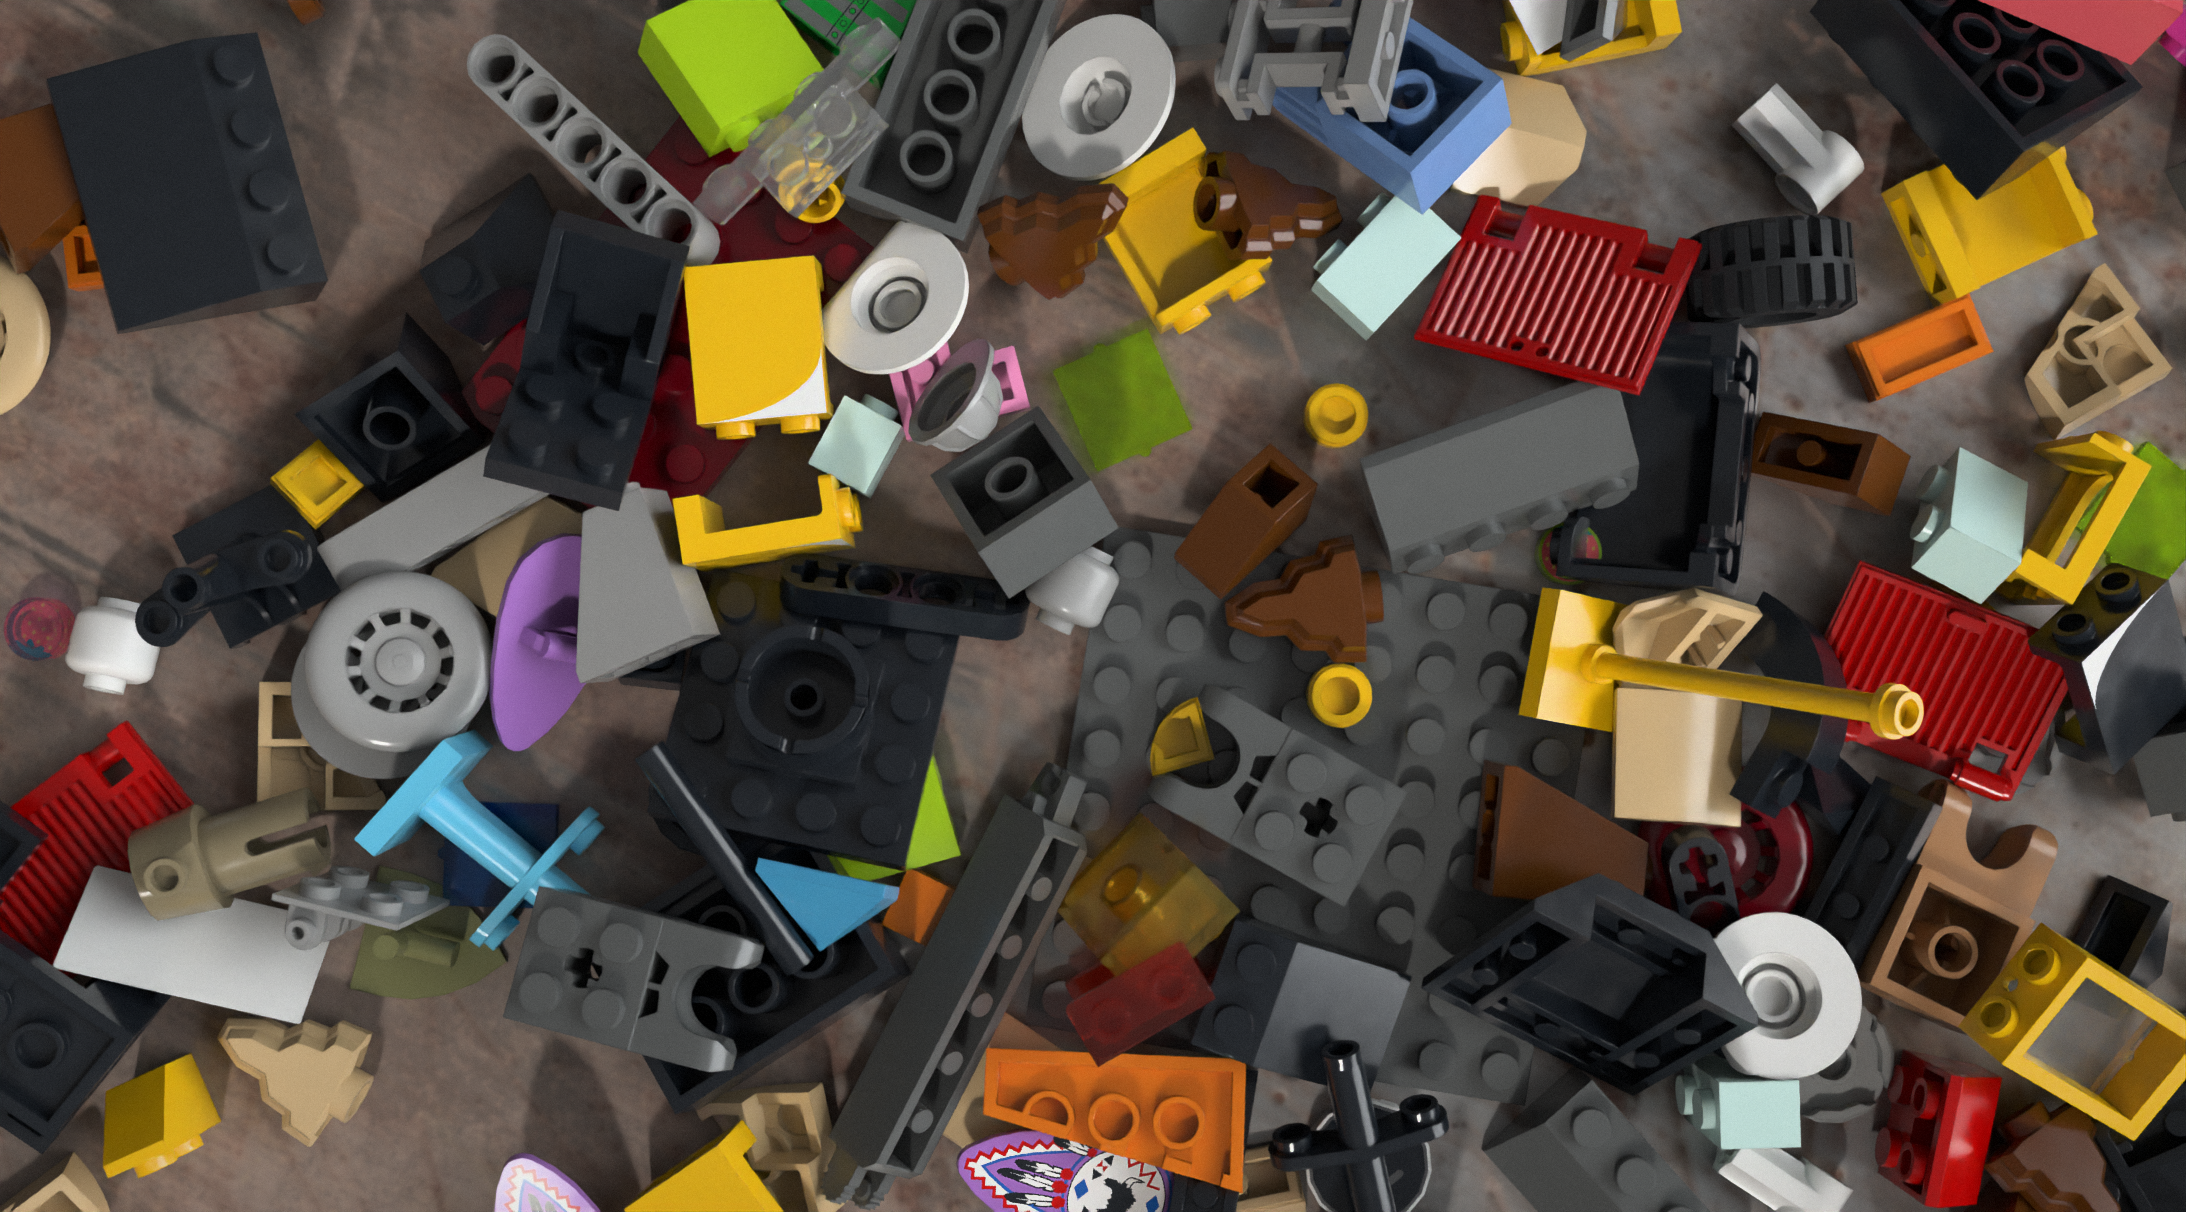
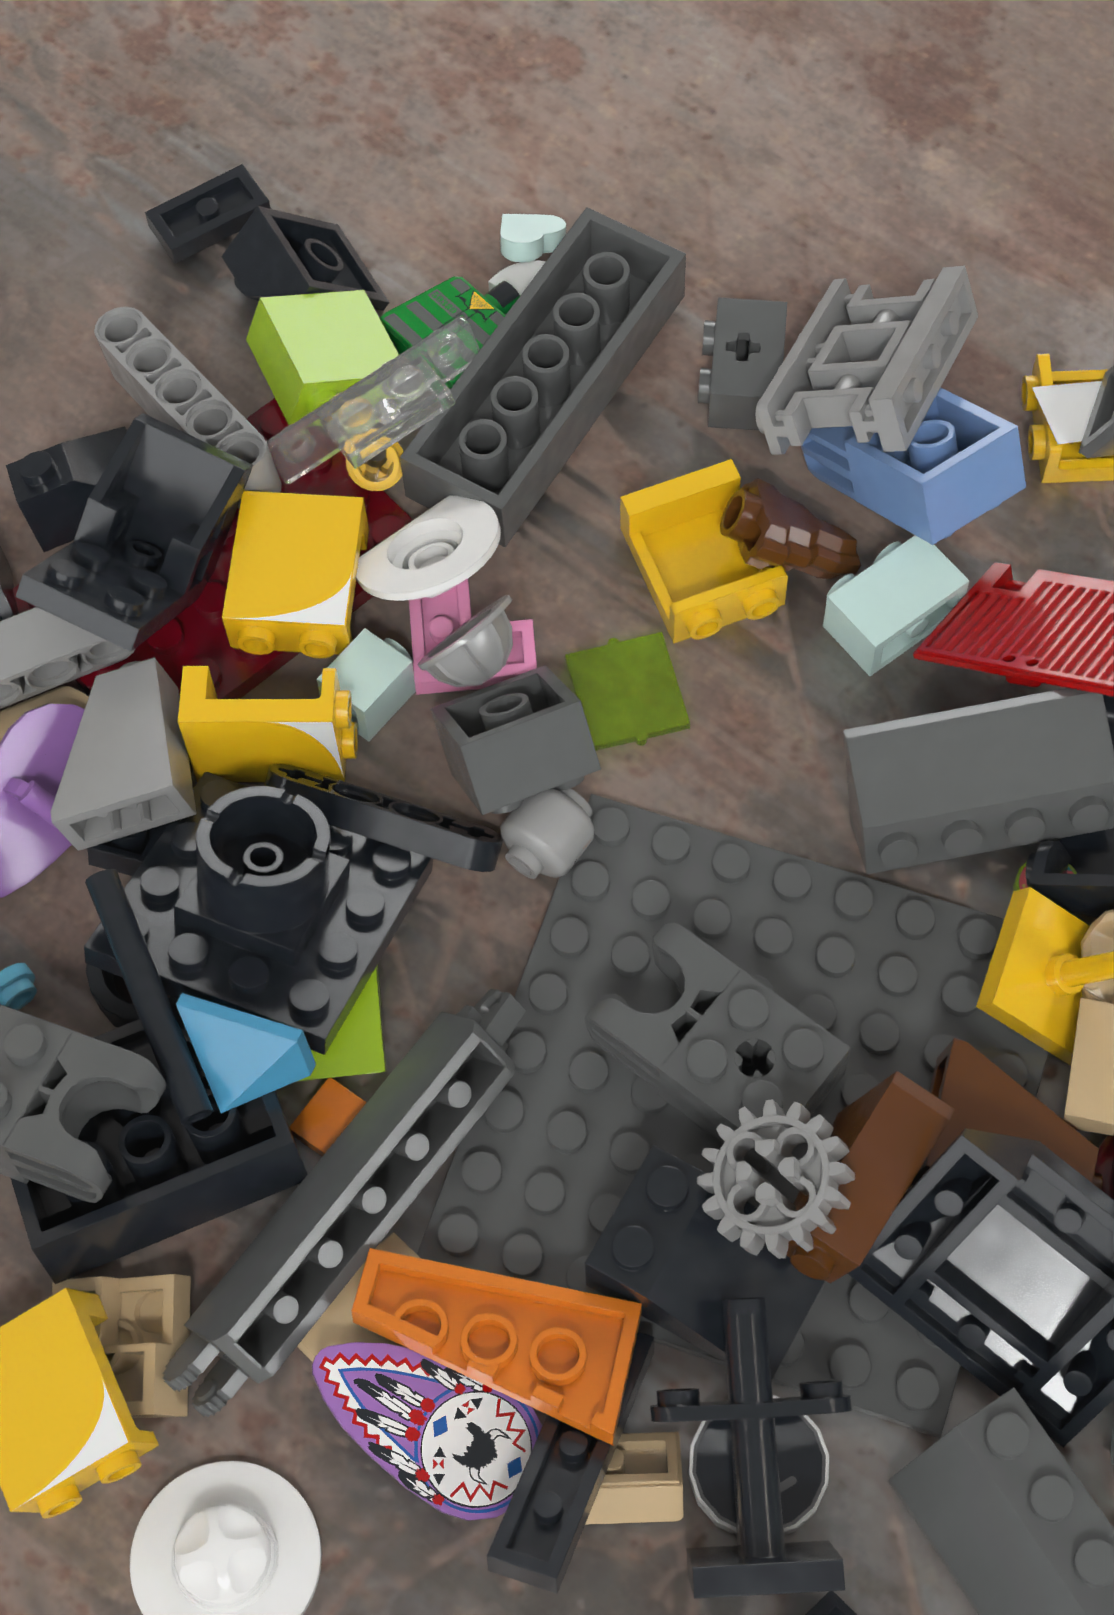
camera: 15 degrees right, 25 degrees down
reddish brown rock [977,183,1129,300] -> none
white hat [1022,14,1176,181] -> none
clear yellow slope [1057,812,1240,1005] -> none
clear red panel [1065,917,1216,1067] -> none
yellow tile [1150,696,1215,776] -> none
reddish brown slope [1174,443,1318,600] -> none
reddish brown rock [1224,534,1384,663] -> none
yellow tile [1303,383,1368,448] -> none
yellow tile [1306,663,1372,728] -> none
tan slope [1450,68,1587,209] -> none
none -> light grey gear [697,1099,855,1259]
none -> reddish brown slope [787,1071,955,1283]

